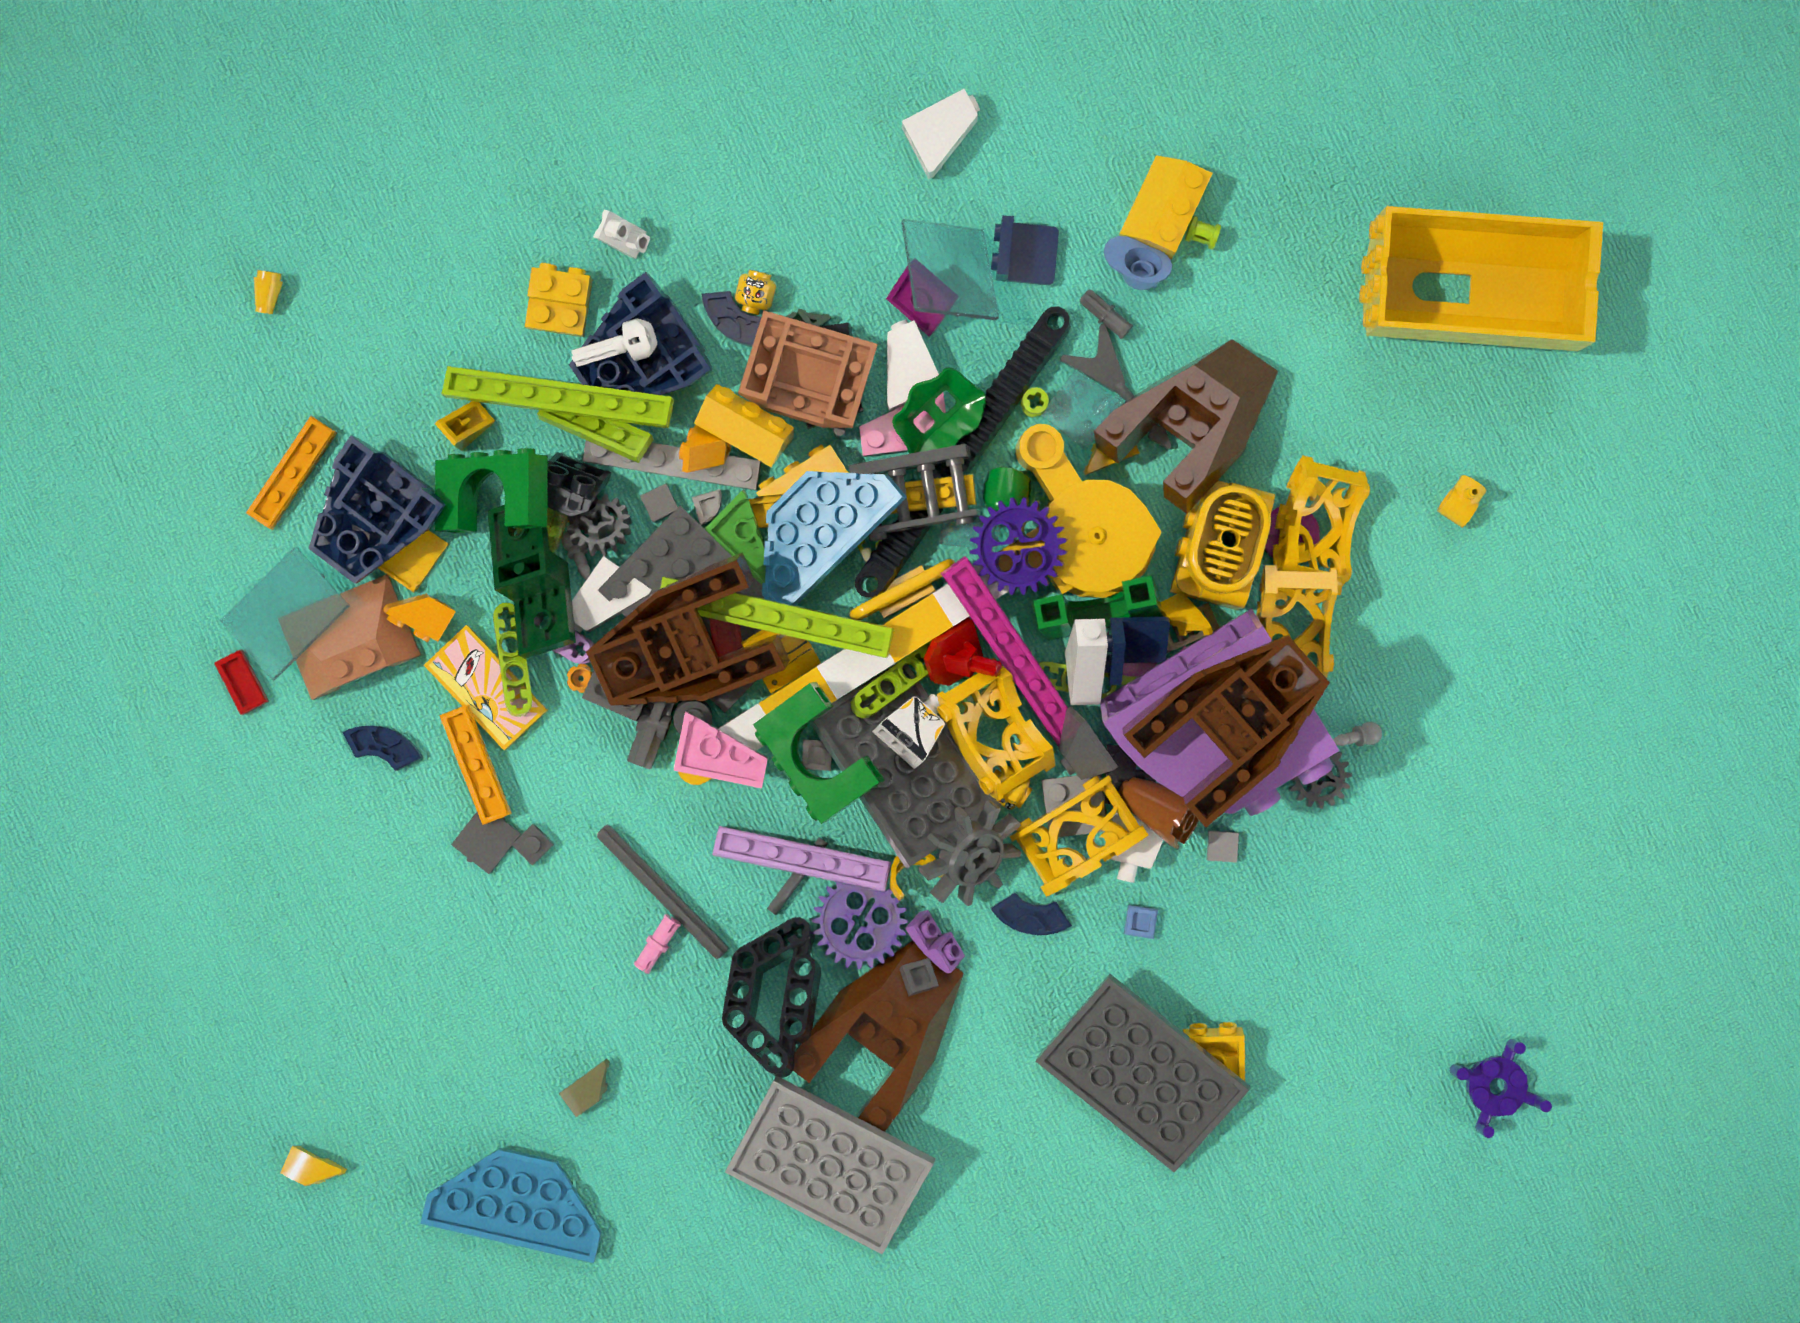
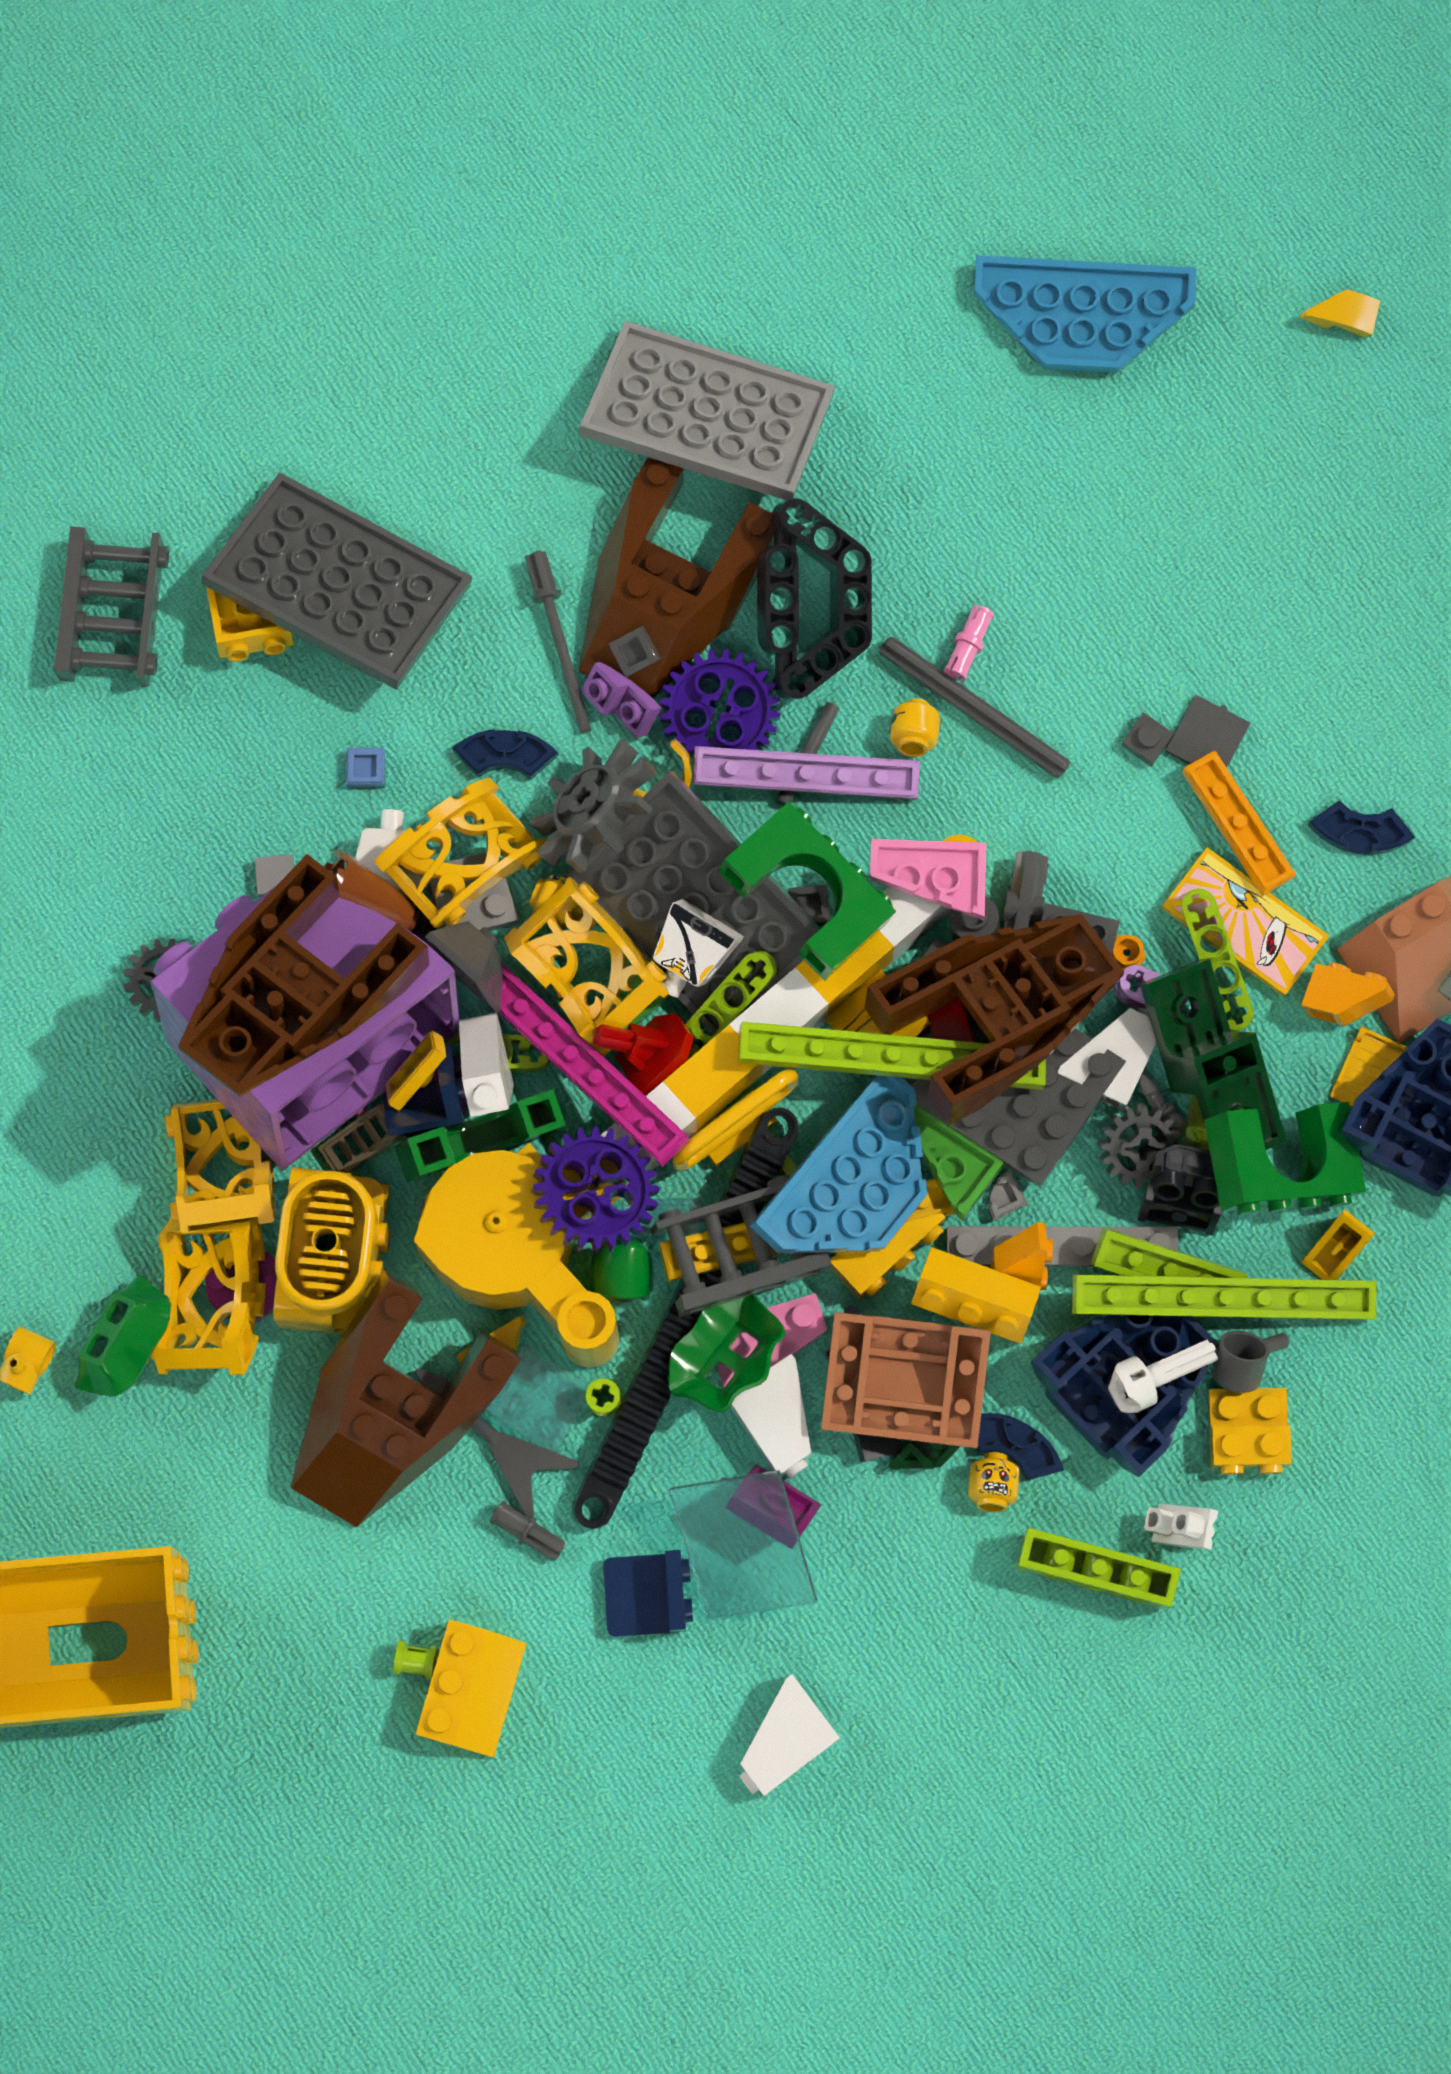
camera: 170 degrees right, 10 degrees down
olive slope [559,1058,610,1117] -> none
tile [640,483,678,523] -> none
medium blue piece [1104,236,1172,290] -> none
yellow slope [1161,592,1213,636] -> none
light grey bar [1333,722,1382,746] -> none
none -> dark grey fence [54,526,169,687]
none -> green piece [75,1276,172,1397]
none -> yellow plate [385,1030,446,1111]
none -> dark grey piece [525,551,591,733]
none -> yellow head [890,698,941,757]
none -> lime brick [1015,1528,1181,1610]
none -> dark grey piece [1211,1331,1289,1393]

